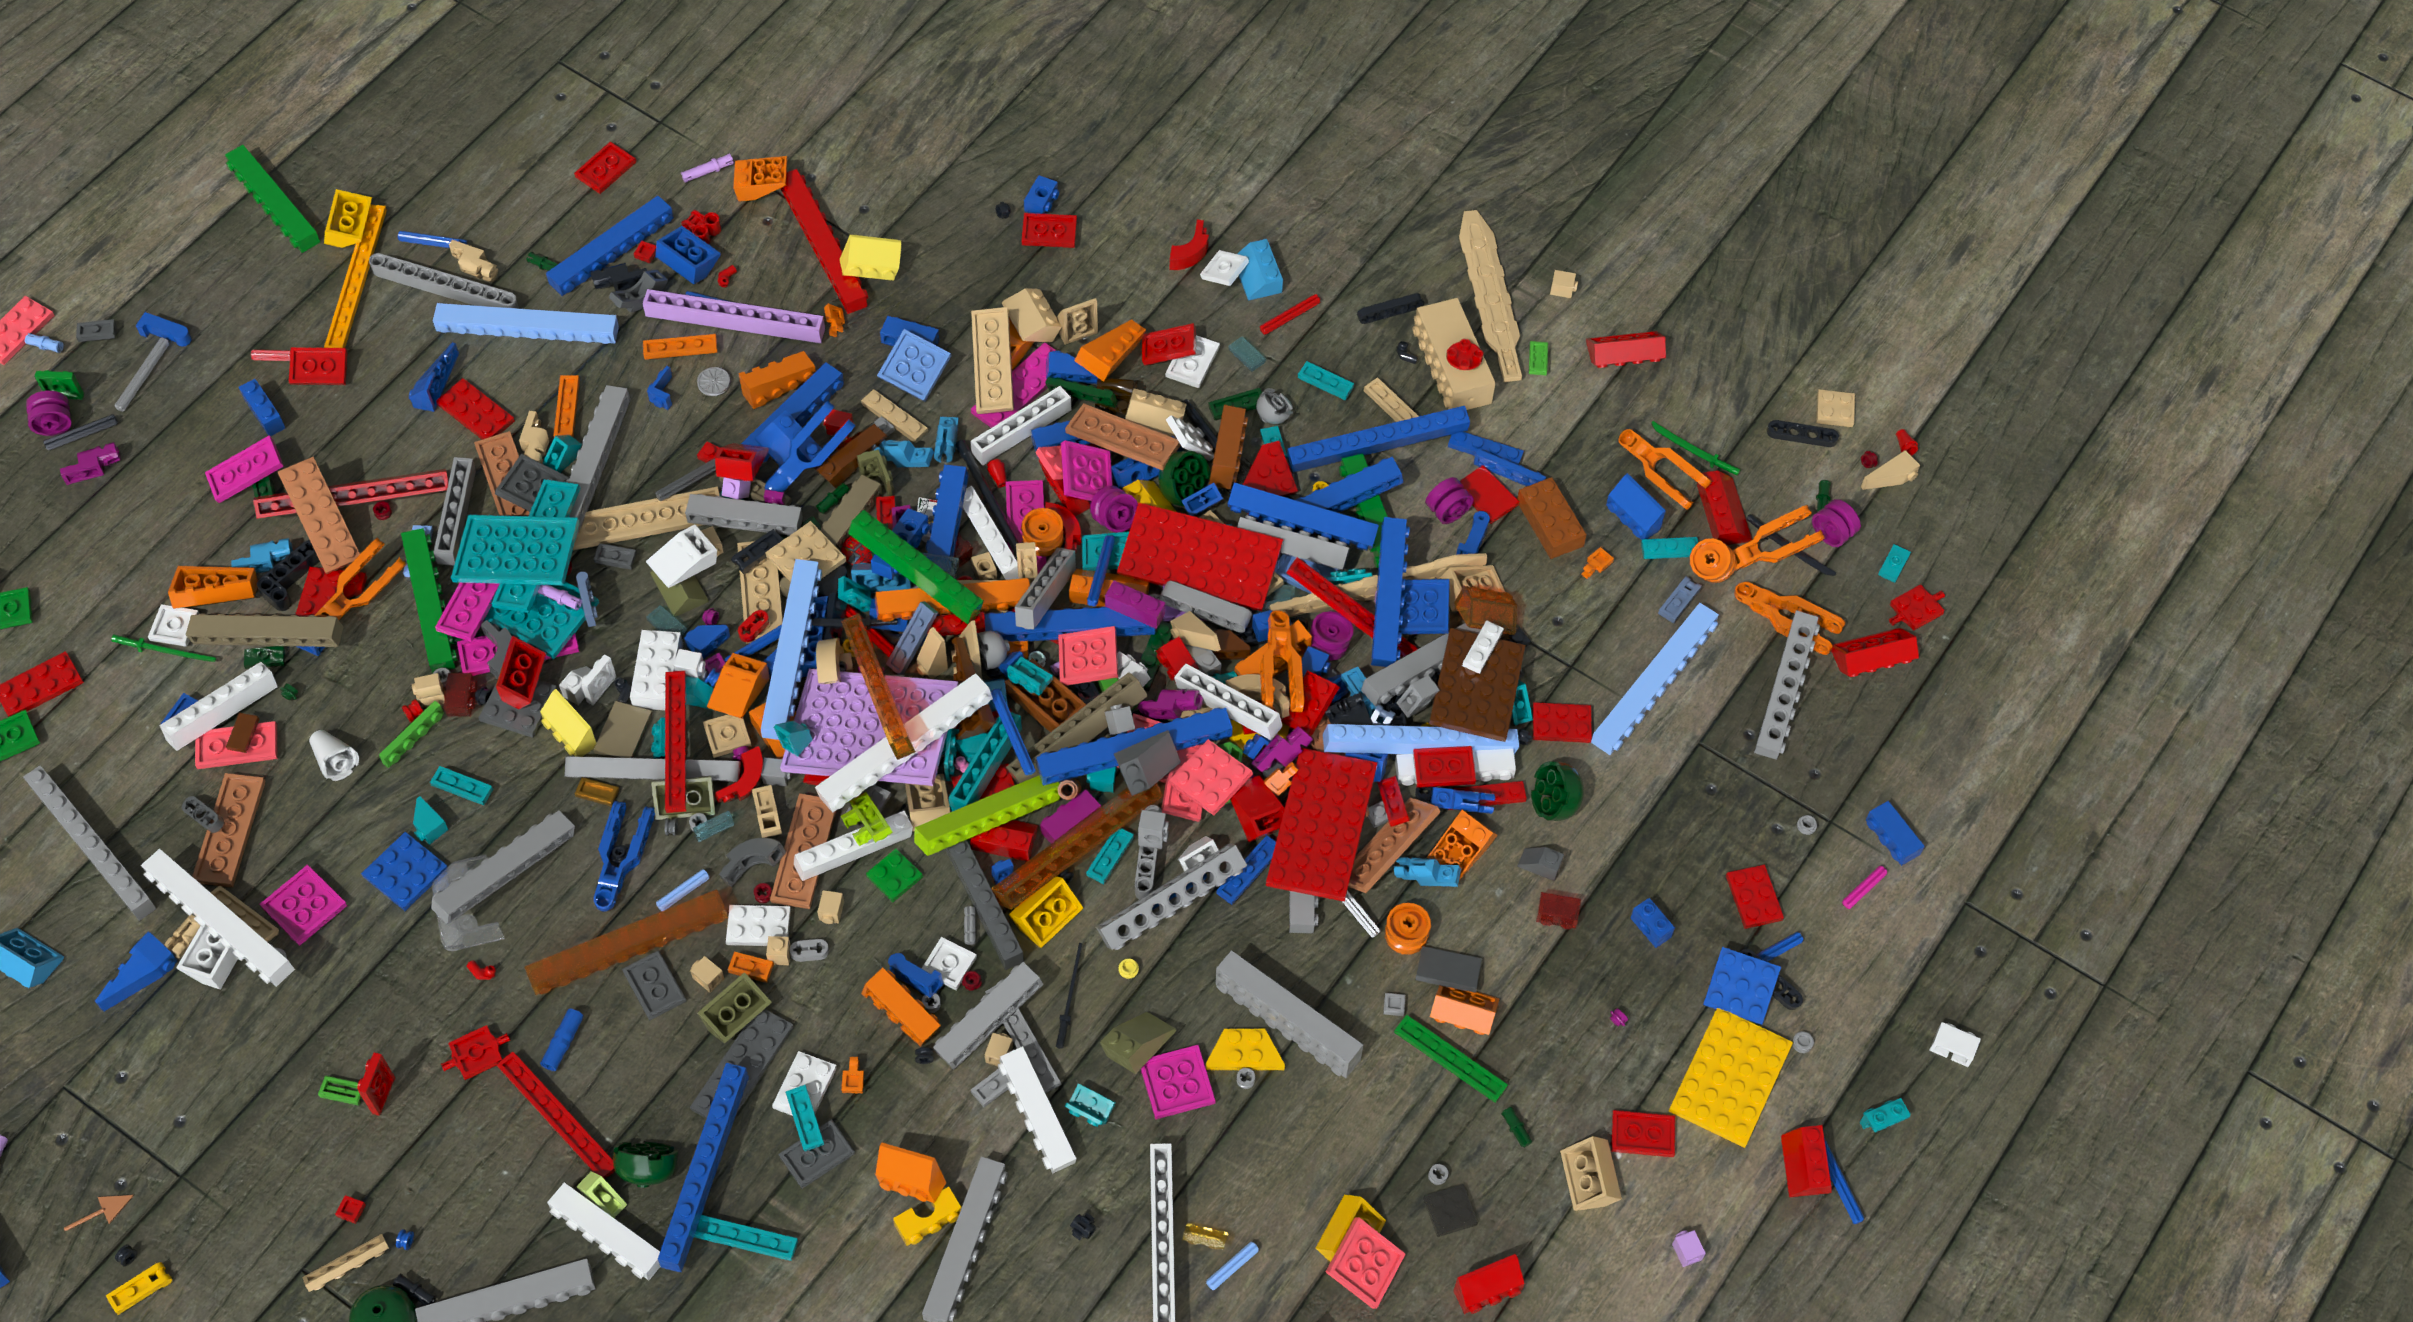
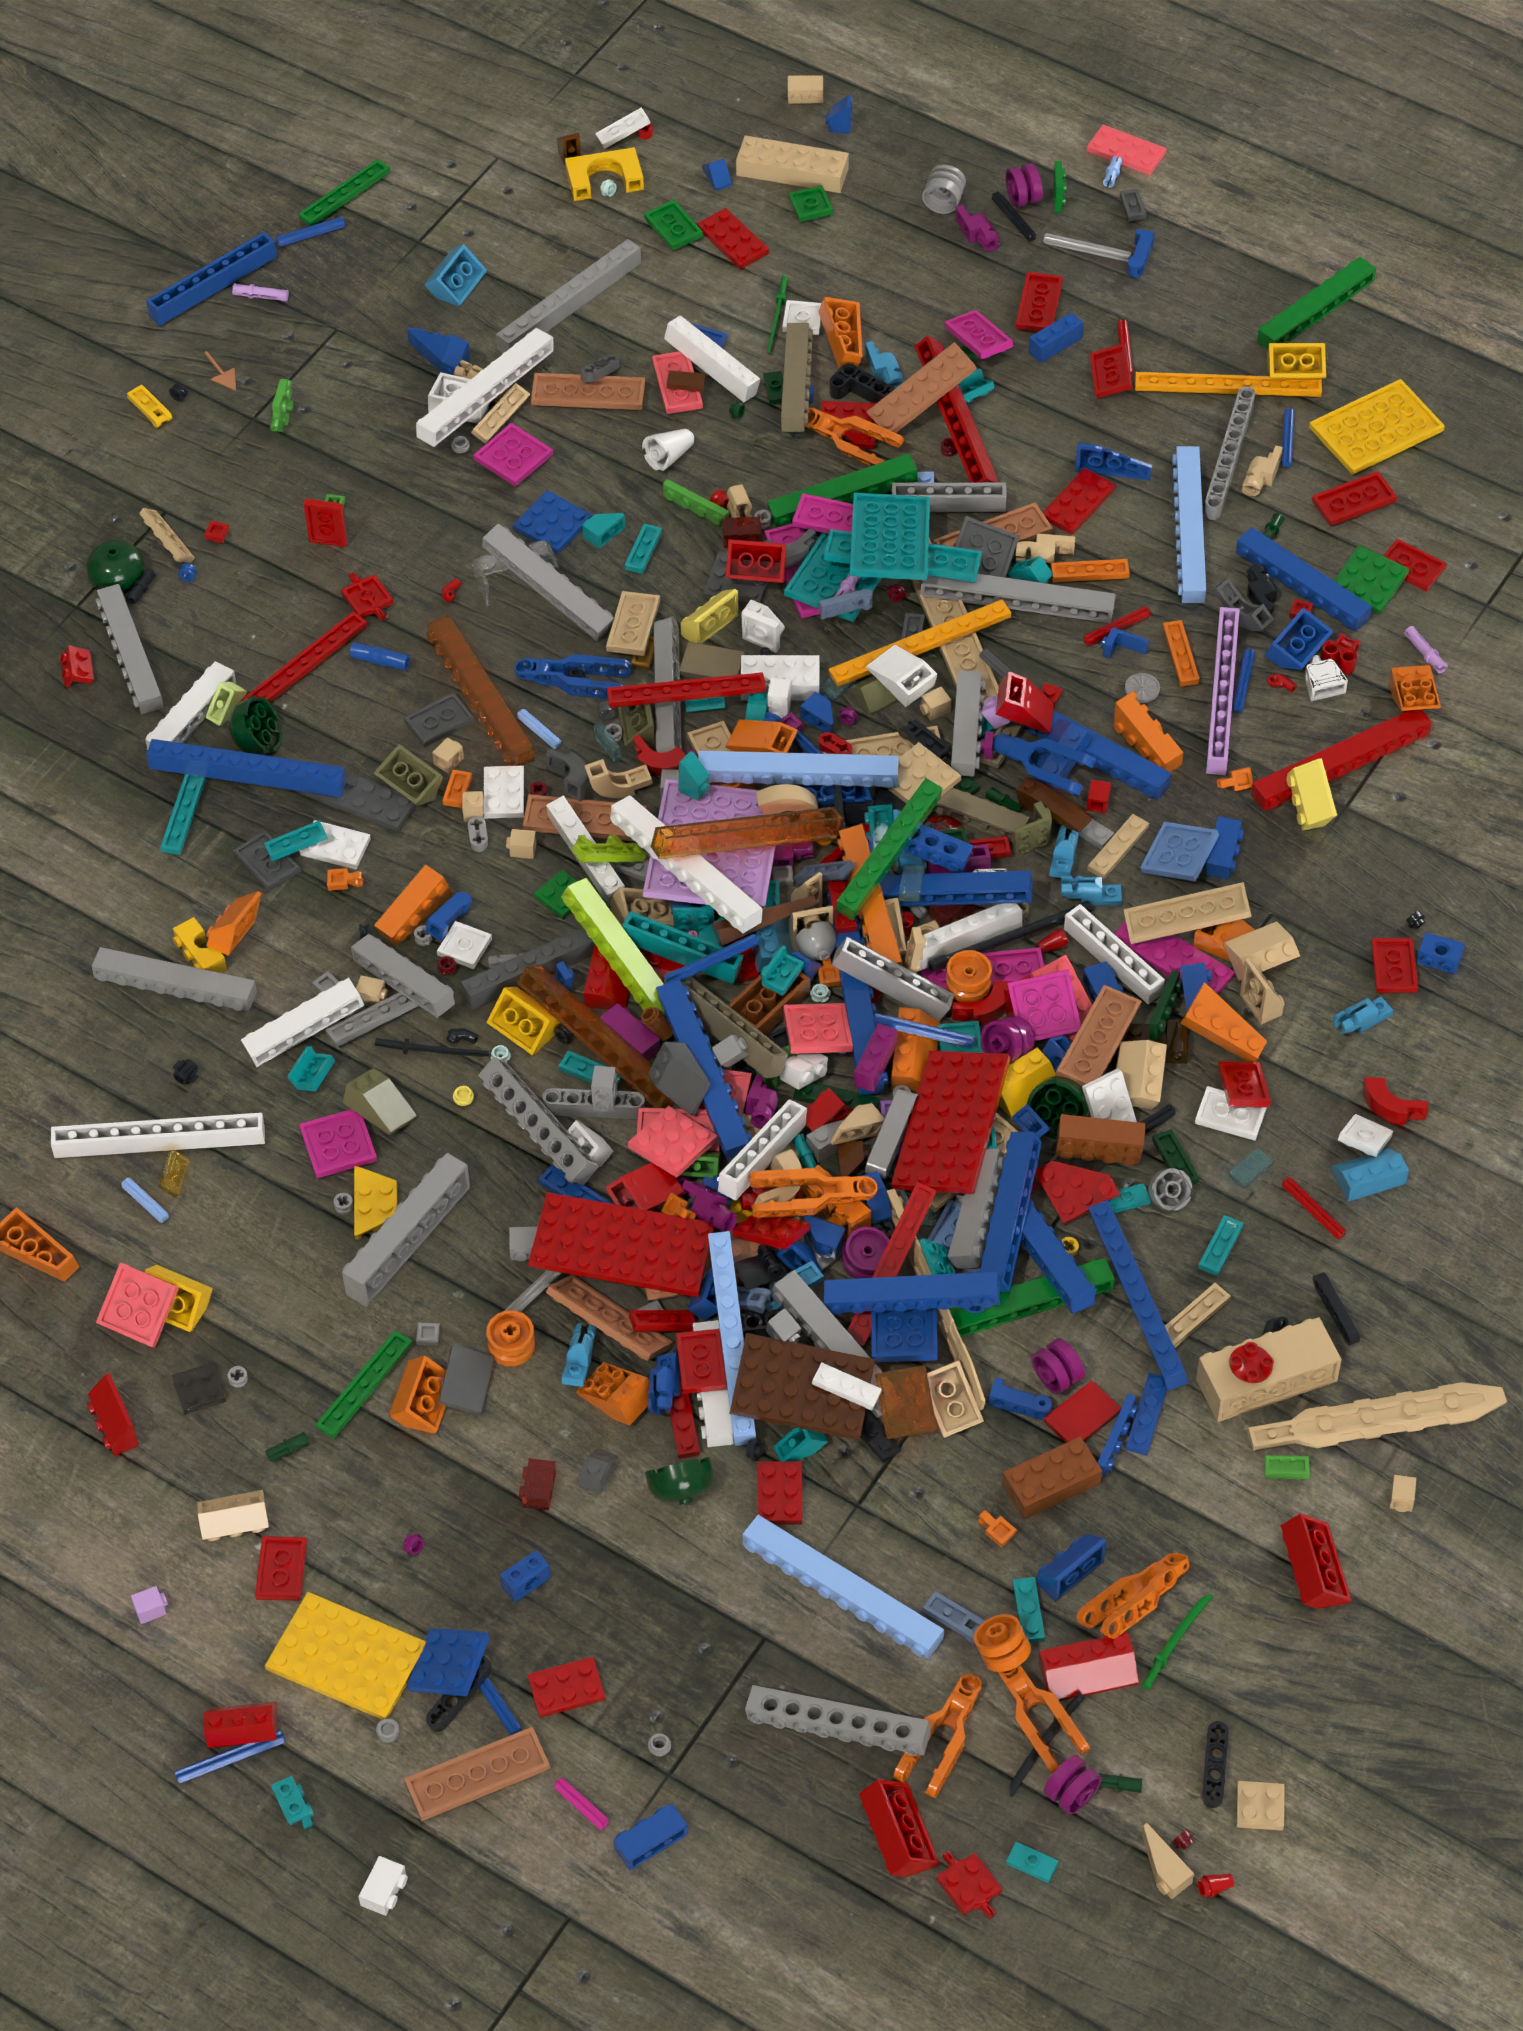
camera: 90 degrees right, 5 degrees down
none -> bright green plate [270,379,293,432]
none -> nougat plate [404,1727,550,1822]
none -> black arm [446,1028,478,1044]
none -> light aqua plate [491,1045,511,1062]
none -> tan plate [606,591,660,656]
none -> light orange plate [829,599,1011,687]
none -> light grey wheel [922,165,966,214]
none -> red plate [1015,272,1063,332]
none -> red axle [1083,606,1151,646]
none -> white torso [1305,655,1348,701]
none -> yellow plate [1309,379,1445,475]
none -> red plate [1311,471,1397,526]
none -> dark azure plate [1333,996,1394,1034]
none -> green plate [1334,545,1409,615]

